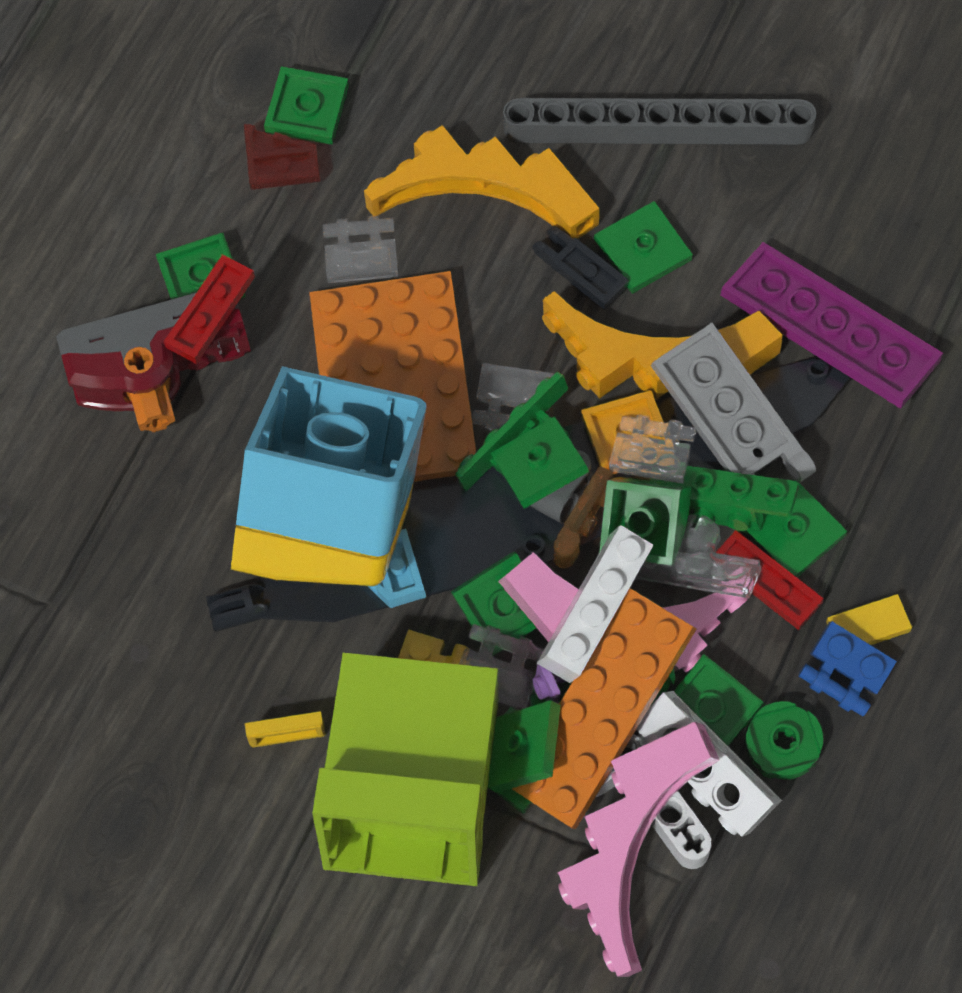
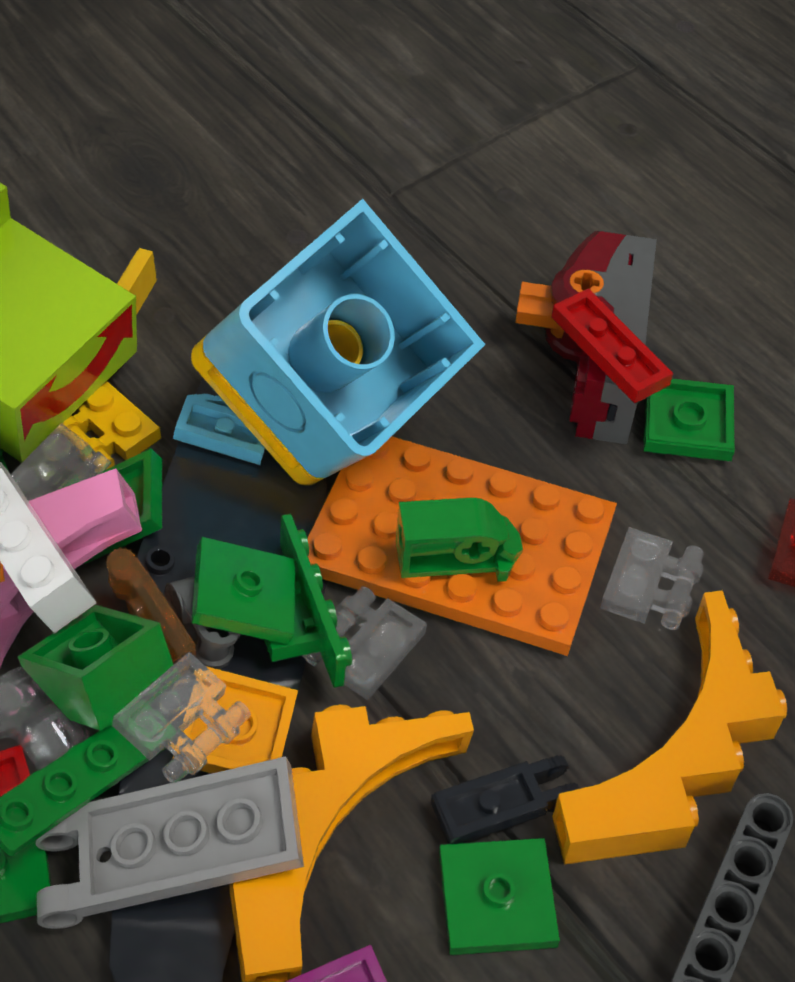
camera: 110 degrees right, 15 degrees down
none -> green piece [396,498,523,582]

